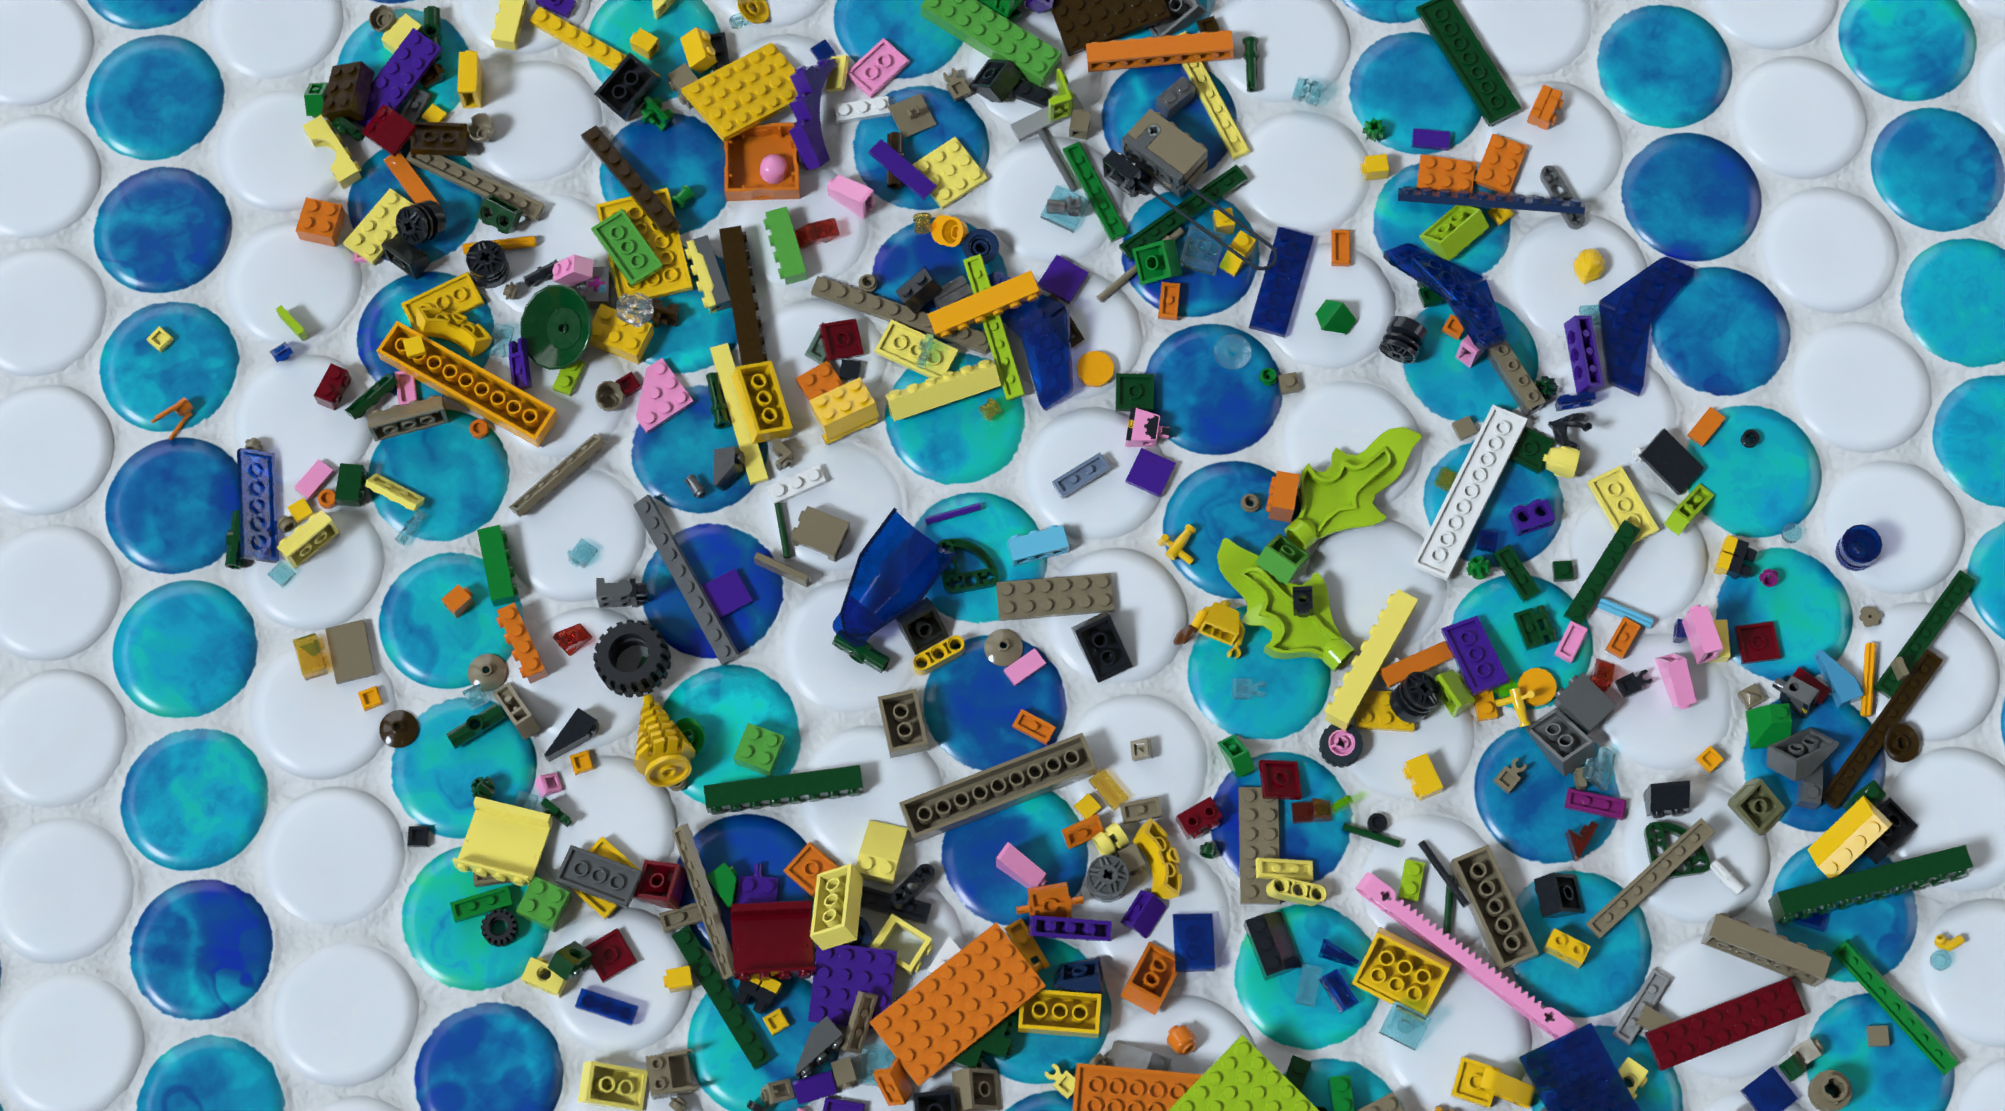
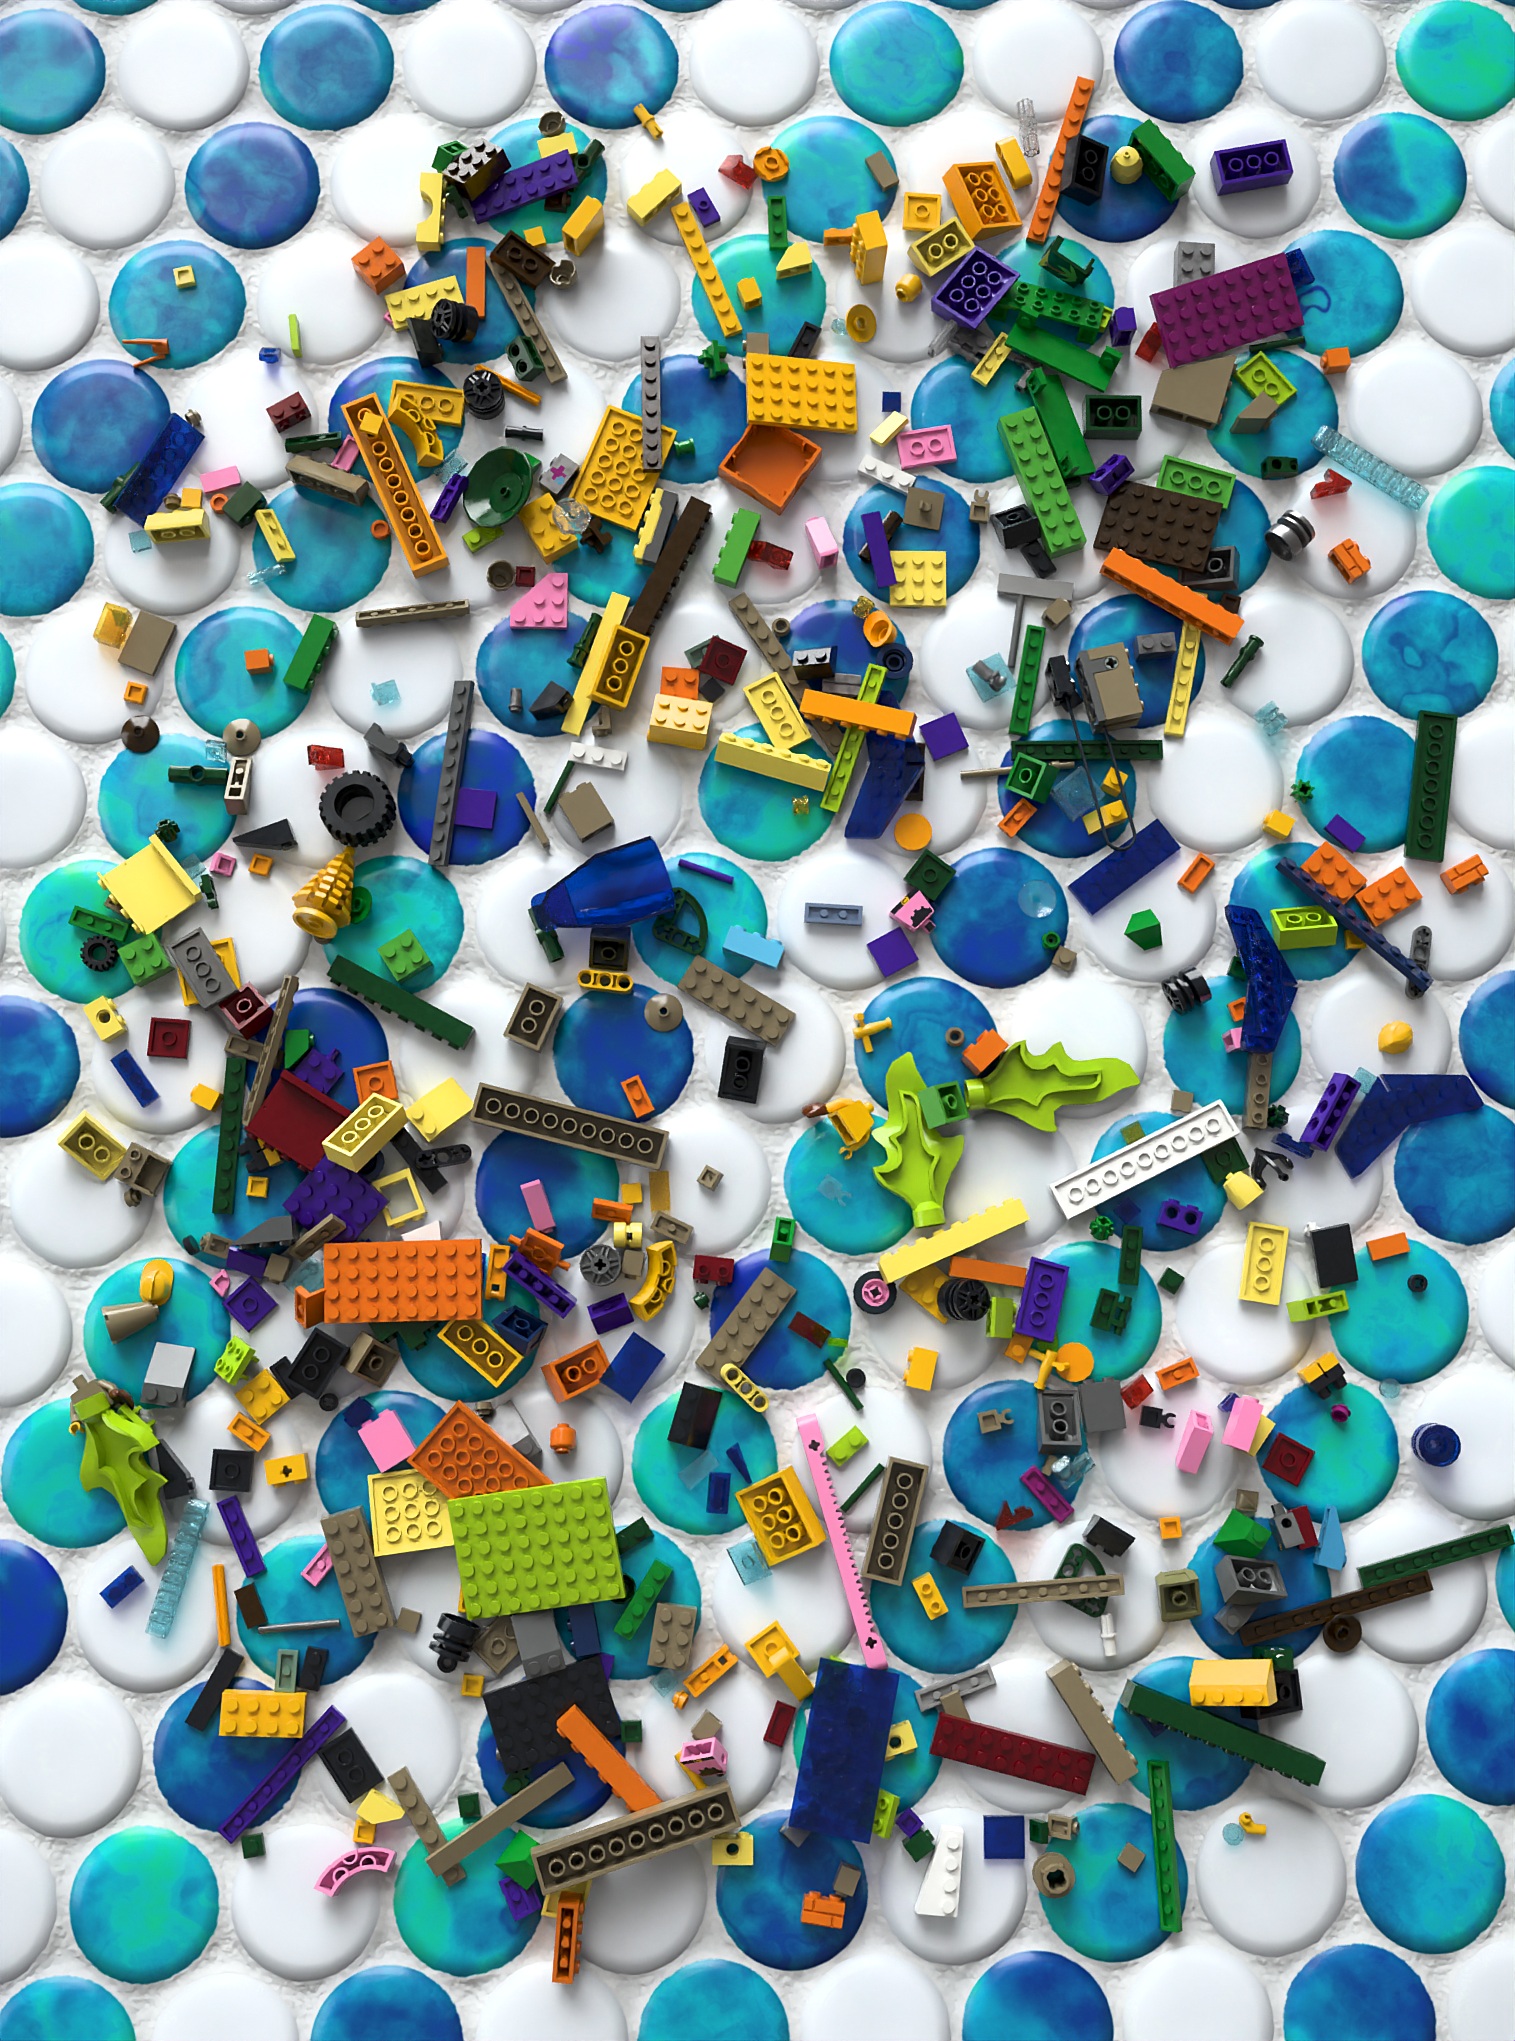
camera: 30 degrees right, 10 degrees up
dark red slope [362,104,417,157] -> none
dark grey tile [400,87,433,141] -> none
black tile [407,826,429,847] -> none
orange brick [496,603,548,684] -> none
dark tan plate [503,282,517,300] -> none
dark green brick [547,941,594,981] -> none
bright pink brick [552,254,593,287] -> none
bright green plate [591,209,663,287] -> none
black brick [594,53,662,121] -> none
yellow brick [680,27,717,73] -> none
bright pink hair [760,154,788,184] -> none
dark purple arch [789,58,837,171] -> none
clear light blue plate [917,333,934,369] -> none
bright pink tile [1003,648,1046,686] -> none
light yellow plate [1045,1064,1075,1100] -> none
lime bracket [1048,68,1074,122] -> none
light yellow tile [1255,857,1314,882] -> none
dark red tile [1259,760,1302,800] -> none
black brick [1293,586,1313,618] -> none
black bar [1418,840,1470,908] -> none
bright pink tile [1554,621,1588,663] -> none
dark green plate [1564,520,1641,625] -> none
medium azure axle [1598,598,1654,629] -> none
dark tan plant [1859,606,1882,627] -> none
light orange axle [1860,642,1877,717] -> none
dark tan tile [1890,656,1909,681] -> none

